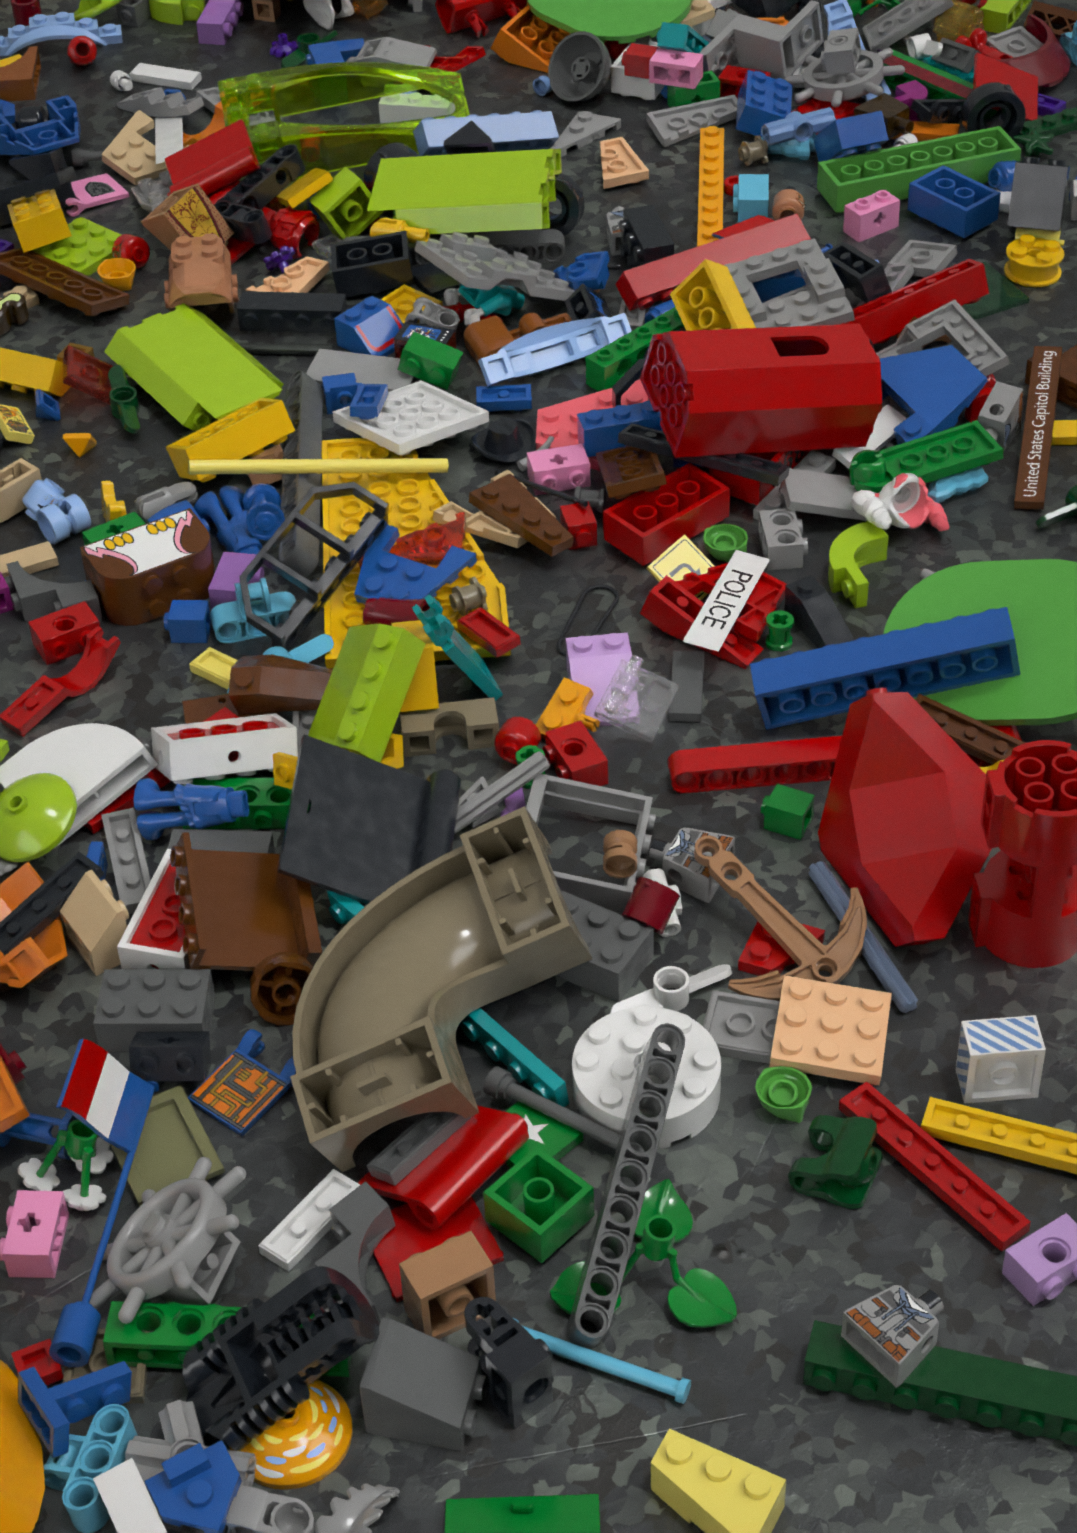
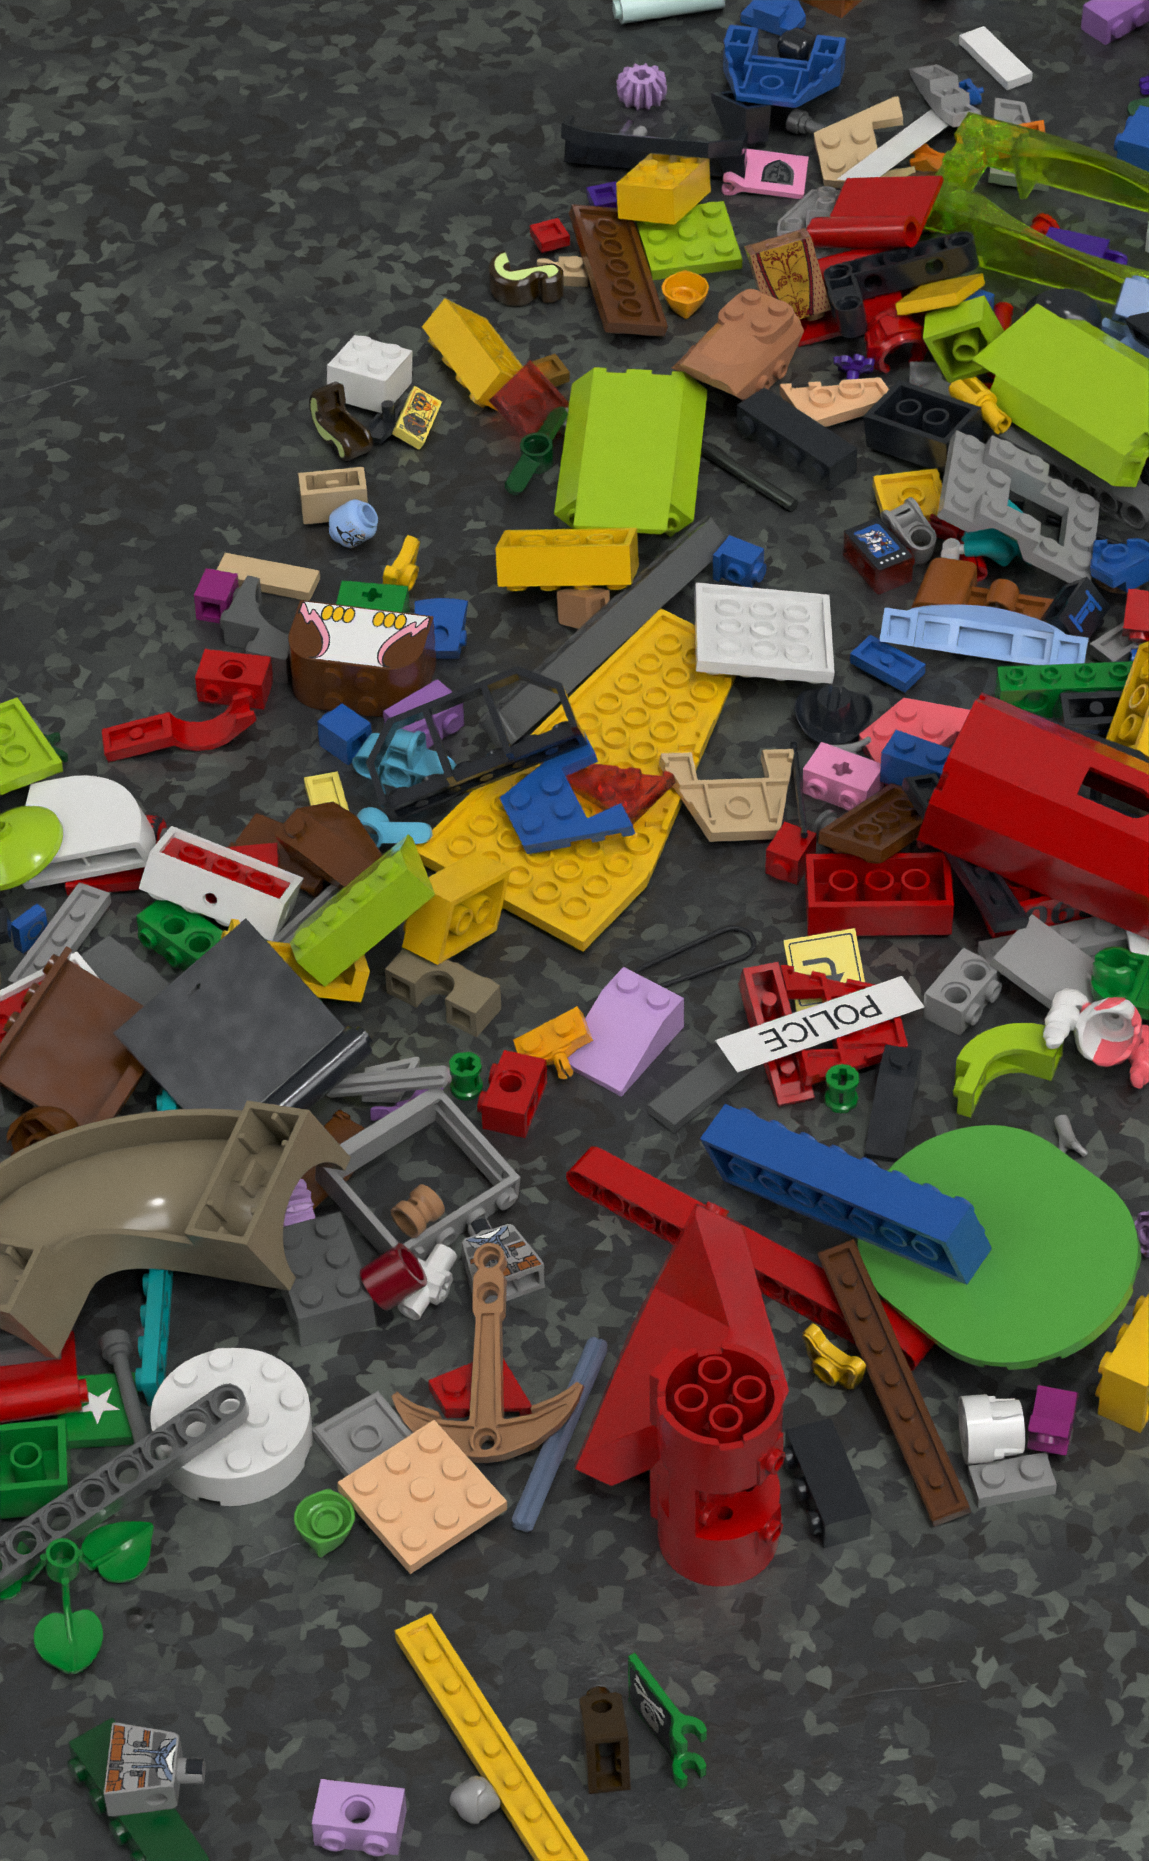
camera: 40 degrees right, 5 degrees up
blue slope [35,389,61,421] -> none
light blue wheel [36,494,91,545] -> none
light orange slope [63,433,97,458] -> none
white cylinder [110,70,133,91] -> none
red head [112,234,150,269] -> none
light grey arm [134,482,198,523] -> none
blue piece [134,778,249,840] -> none
light yellow piece [188,458,449,475] -> none
blue piece [194,486,263,554] -> none
blue hose [243,483,285,540] -> none
light grey tile [306,349,417,392] -> none
blue slope [334,295,407,357] -> none
blue plate [349,384,388,420] -> none
dark red plant [363,597,430,626] -> none
green brick [397,331,463,390] -> none
teal tile [412,594,503,701] -> none
dark tan brick [449,577,488,616] -> none
red tile [457,607,521,658] -> none
reddish brown wing [469,473,573,557] -> none
red head [494,716,541,764] -> none
clear plate [594,655,680,743] -> none
white piece [610,964,732,1013] -> none
bright green hat [703,524,748,562] -> none
green brick [760,784,815,840] -> none
dark green piece [788,1115,883,1209] -> none
red plate [839,1081,1031,1252] -> none
white container [956,1015,1046,1104] -> none

